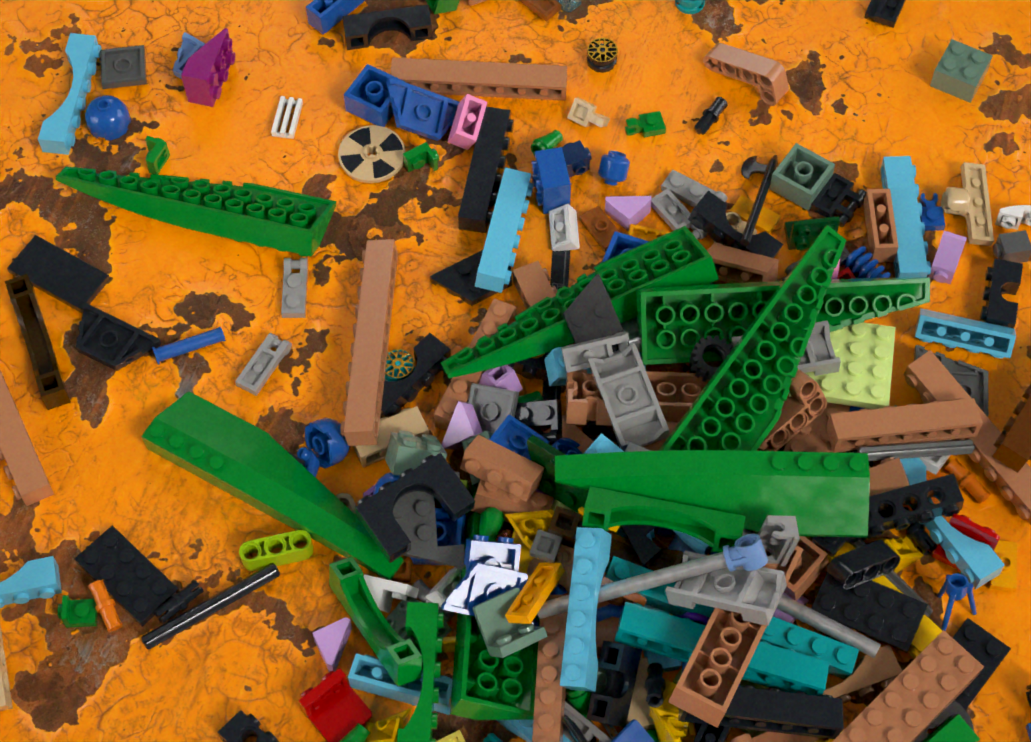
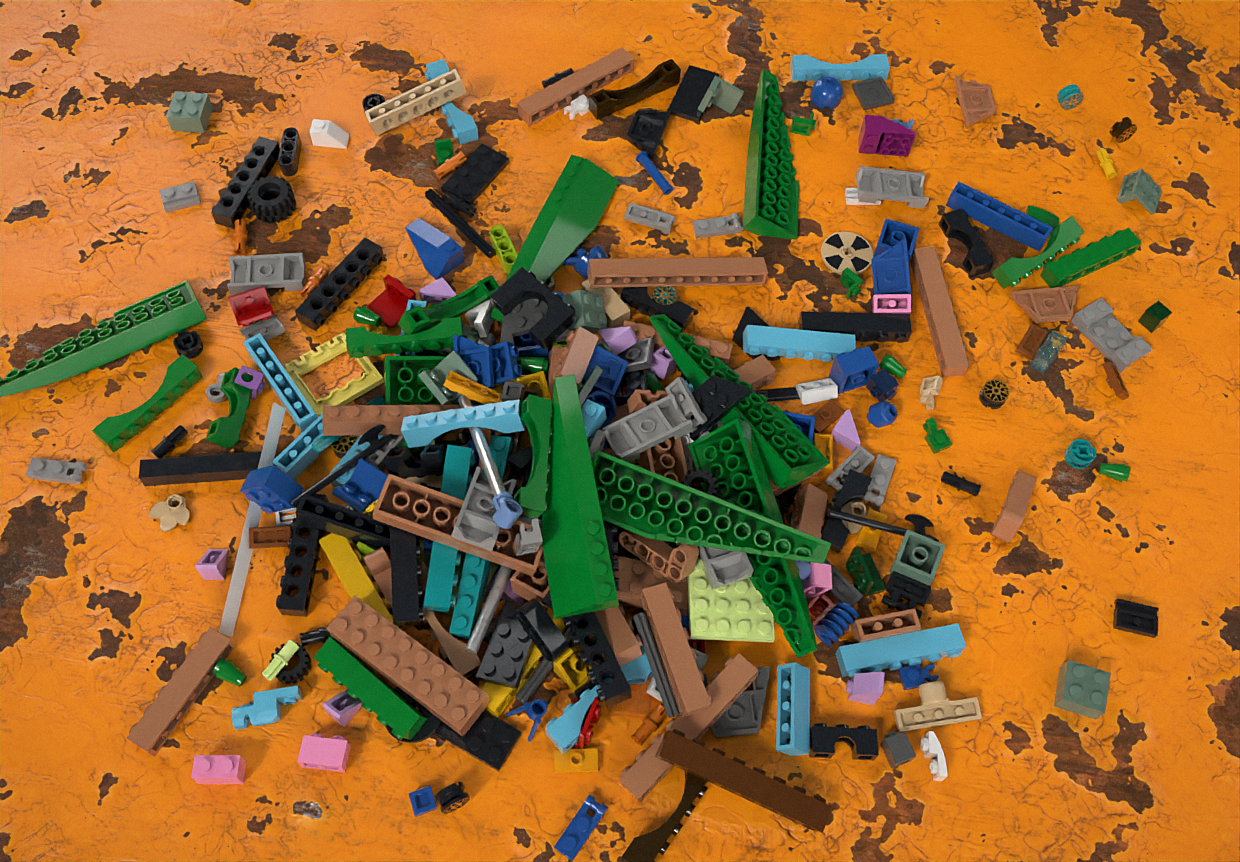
camera: 75 degrees right, 0 degrees up
none -> blue wedge [405,218,464,280]
none -> white plate [564,94,589,120]
none -> sand green bracket [698,75,744,114]
none -> light grey piece [855,166,929,209]

